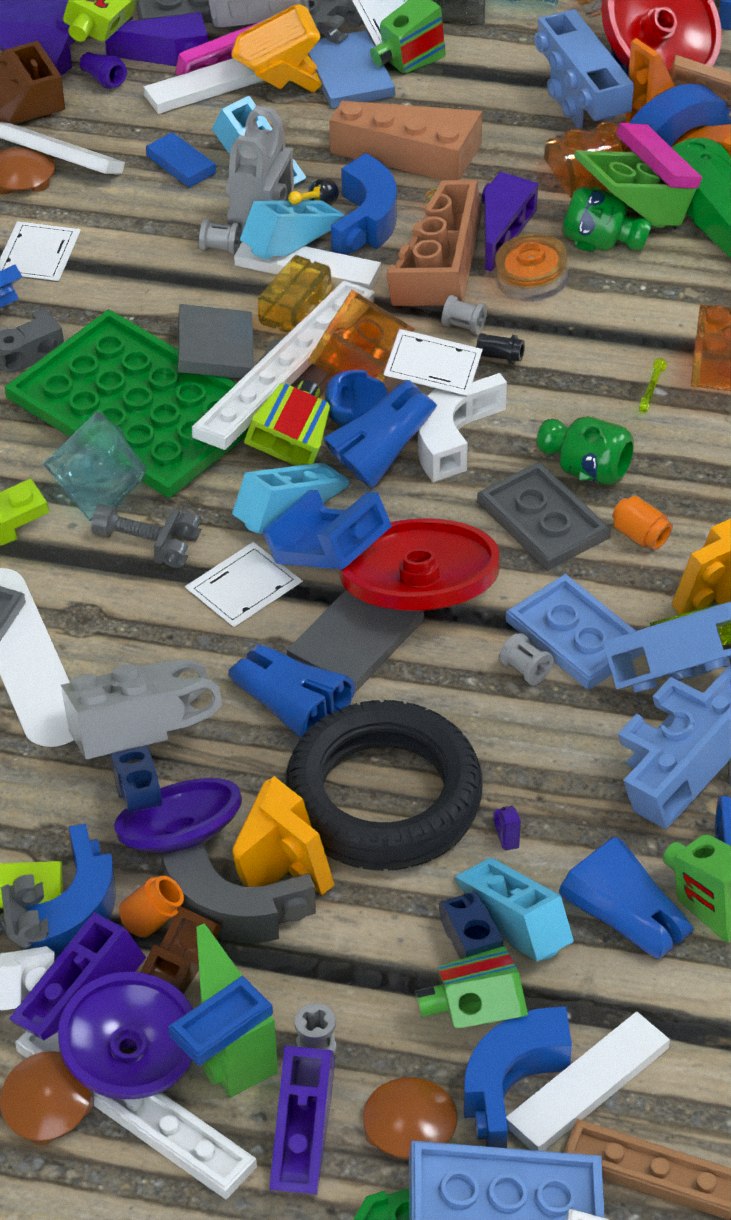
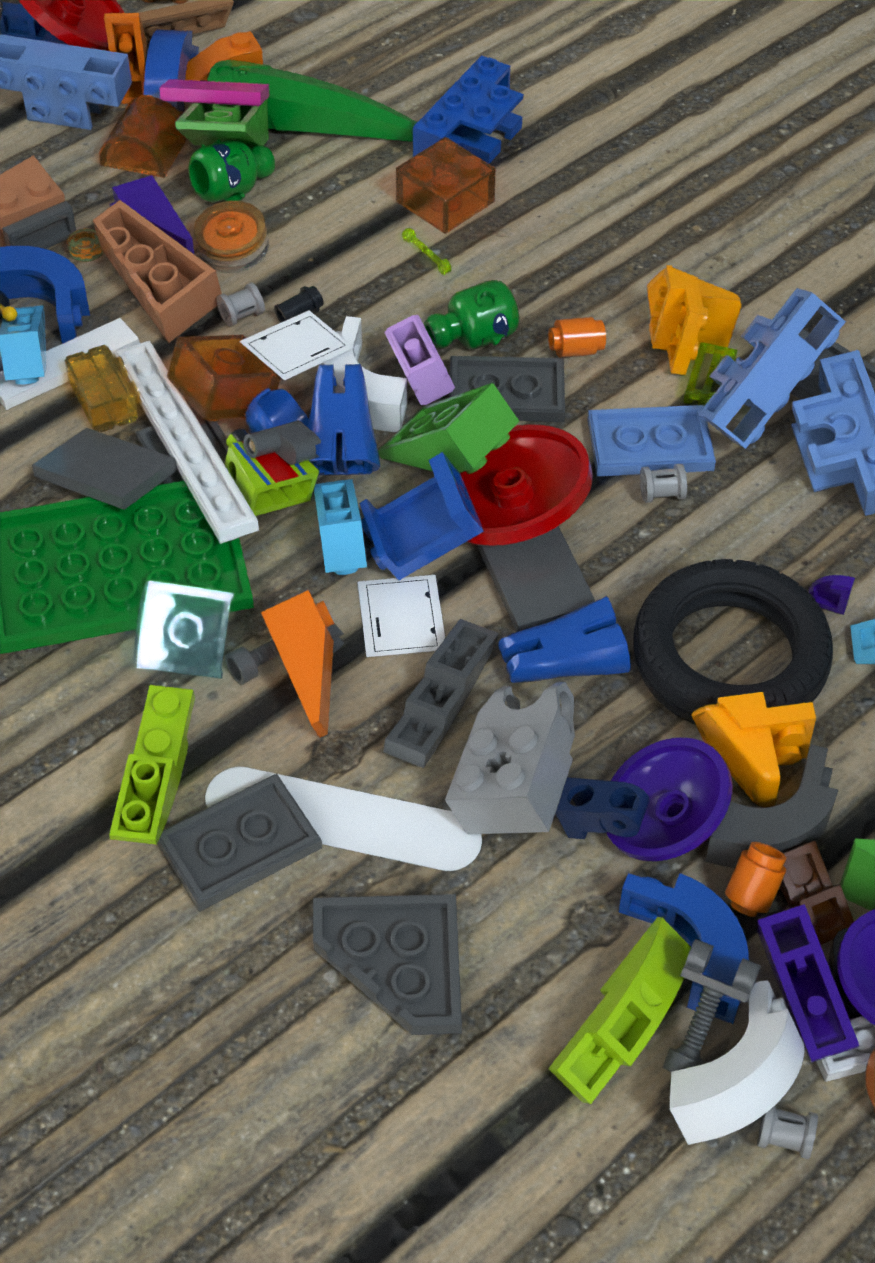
camera: 55 degrees left, 5 degrees up
none -> dark grey tile [2,201,77,249]
none -> dark grey piece [243,421,321,465]
none -> orange slope [261,590,335,738]
none -> bright green slope [378,383,519,474]
none -> dark grey slope [383,619,499,768]
none -> lavender brick [384,315,455,405]

